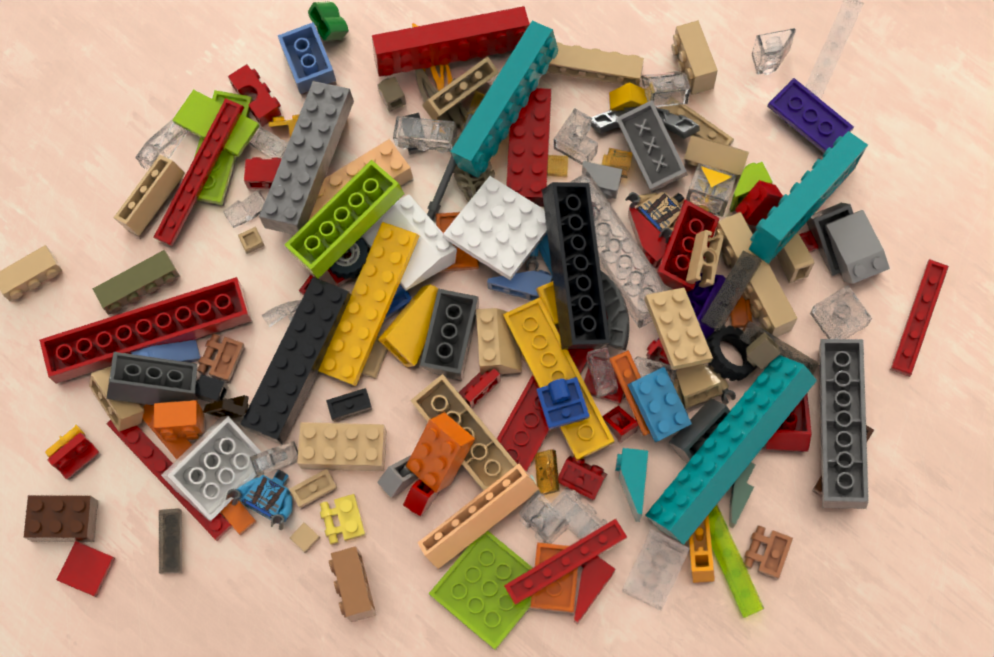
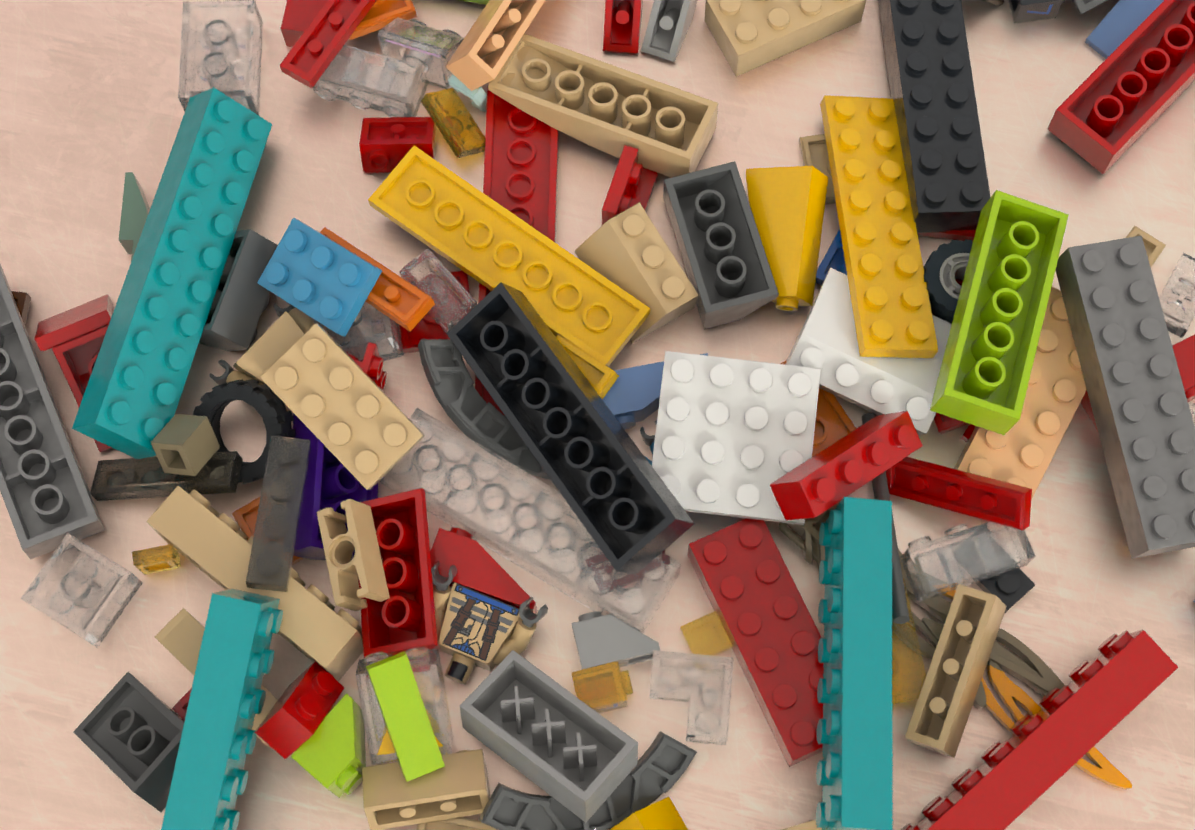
camera: 150 degrees right, 0 degrees up
nougat plate [197,334,245,382] -> none
clear slope [262,300,301,327] -> none
black plate [326,388,372,421] -> none
dark tan brick [377,77,406,112] -> none
orange brick [406,412,475,493] -> none
blue plate [536,377,590,430] -> none
red slope [602,405,639,443] -> none
teal slope [615,448,648,522] -> none
light orange slope [689,514,715,583] -> none
clear neon green tile [709,504,765,618] -> none
nougat plate [743,526,793,579] -> none
light grey slope [825,210,890,284] -> none
none -> red tile [35,294,114,351]
none -> clear yellow tile [132,544,181,575]
none -> lime tile [365,651,445,782]
none -> red brick [770,411,923,520]
none -> red tile [886,457,1032,530]

